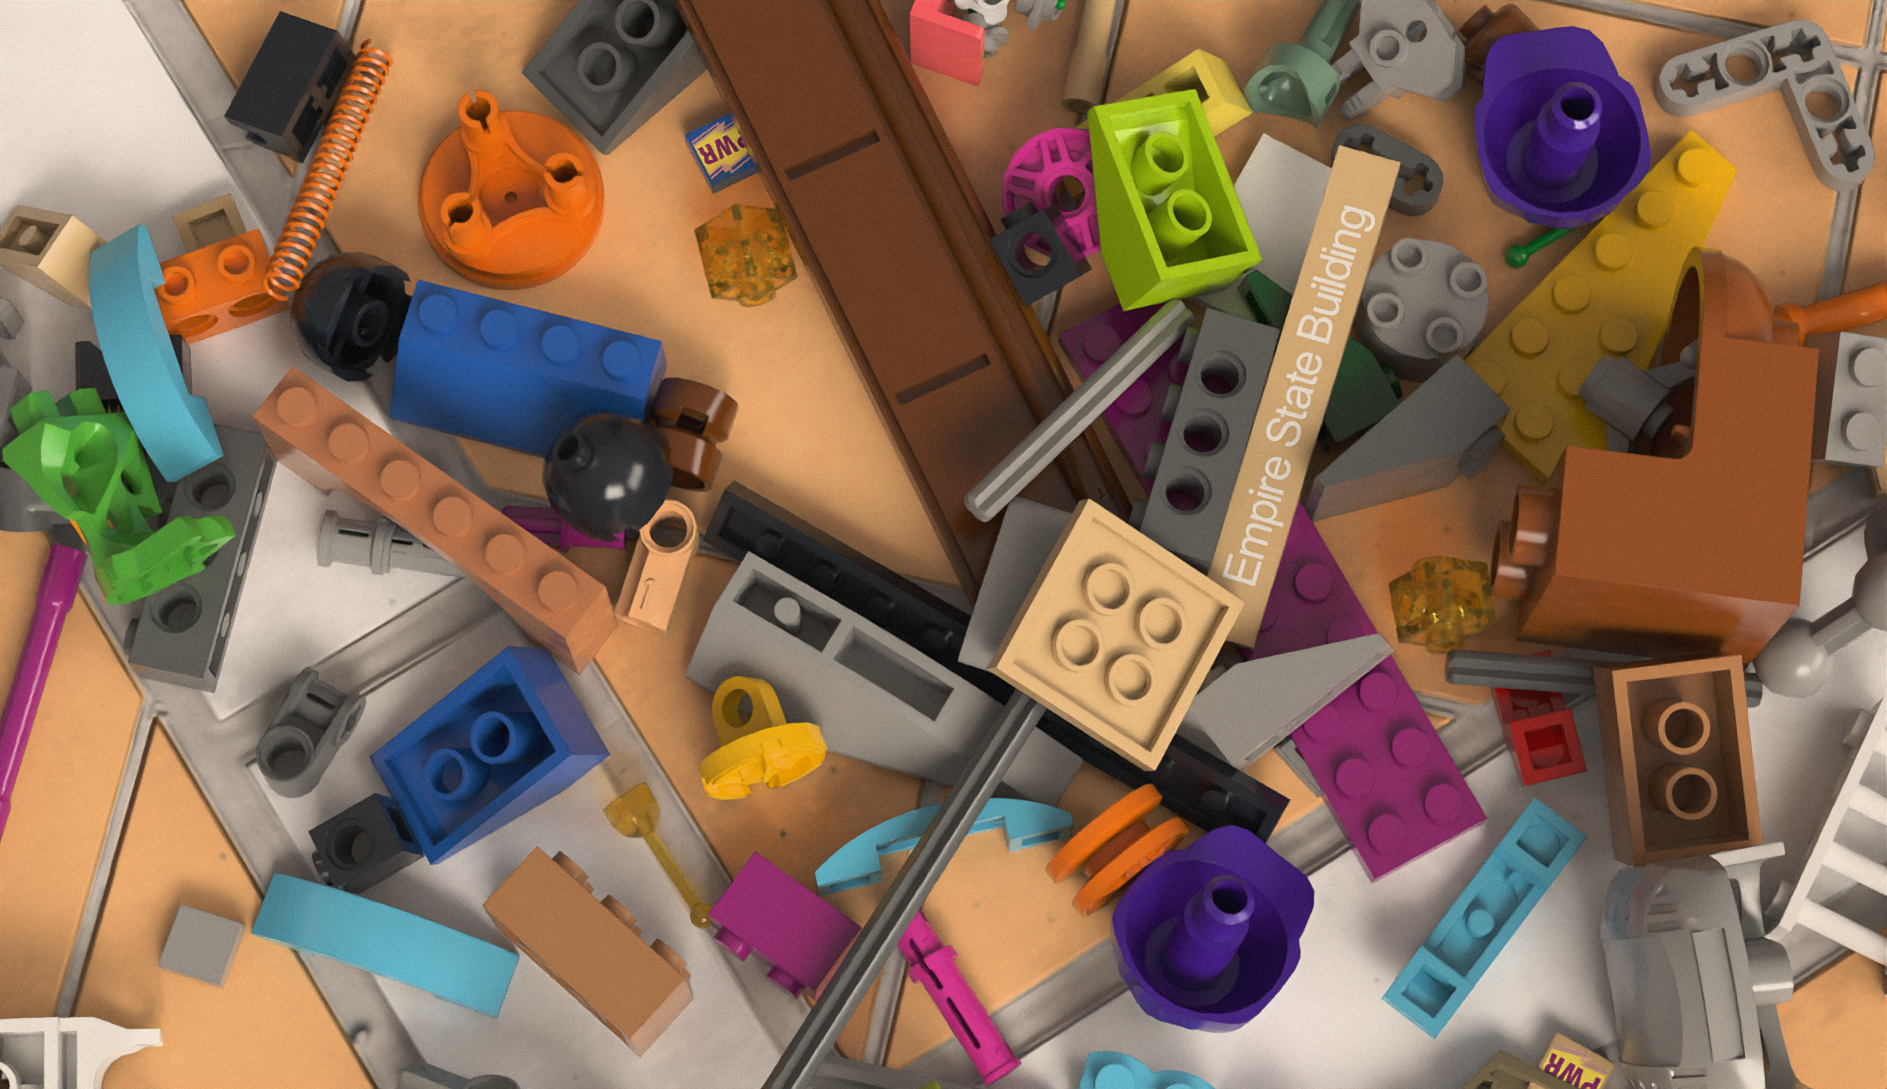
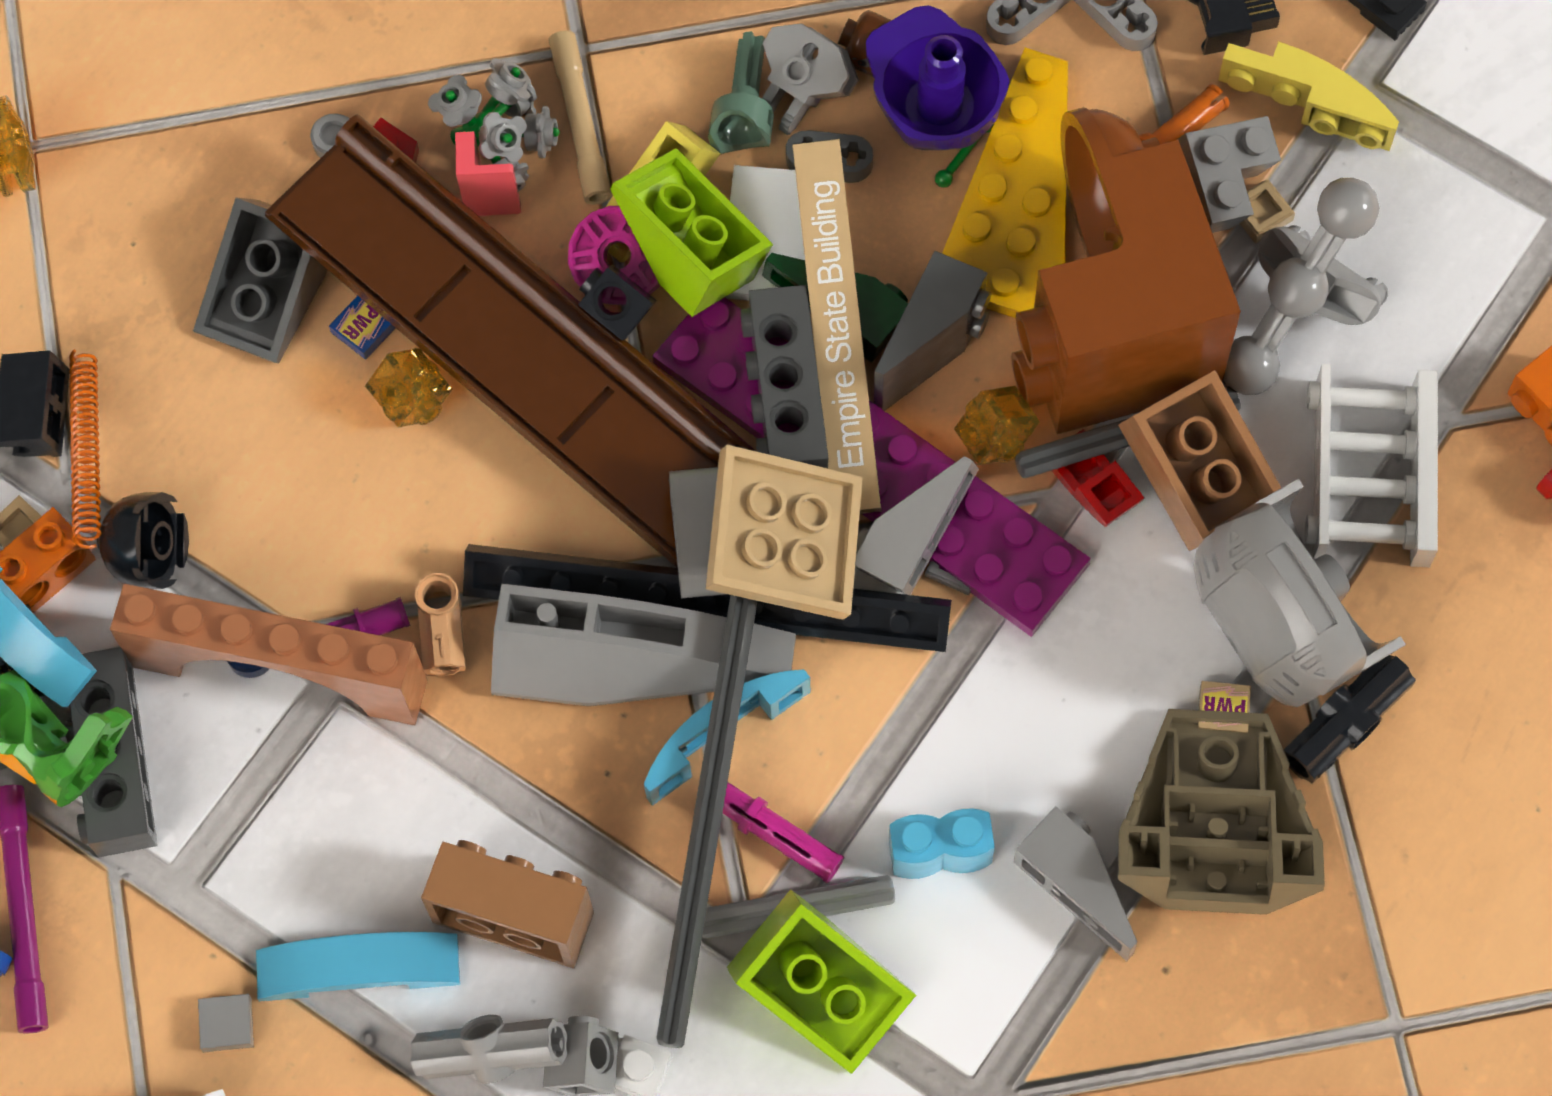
camera: 20 degrees left, 5 degrees down
dark grey piece [256,667,366,798] -> none
black brick [308,793,425,894] -> none
light grey pin [317,509,468,578] -> none
blue slope [369,646,611,865] -> none
blue slope [389,279,667,458] -> none
orange piece [418,90,605,290] -> none
black cylinder [542,409,673,542] -> none
clear yellow hinge [603,782,713,929] -> none
reddish brown wheel [650,377,739,492] -> none
yellow tile [698,676,828,800] -> none
magenta brick [708,851,862,1001] -> none
light grey axle [964,299,1195,522] -> none
orange wheel [1045,784,1189,917] -> none
dark purple piece [1110,825,1315,1033] -> none
light grey brick [1354,238,1489,383] -> none
medium azure slope [1381,797,1588,1040] -> none
light grey piece [1578,339,1698,454] -> none

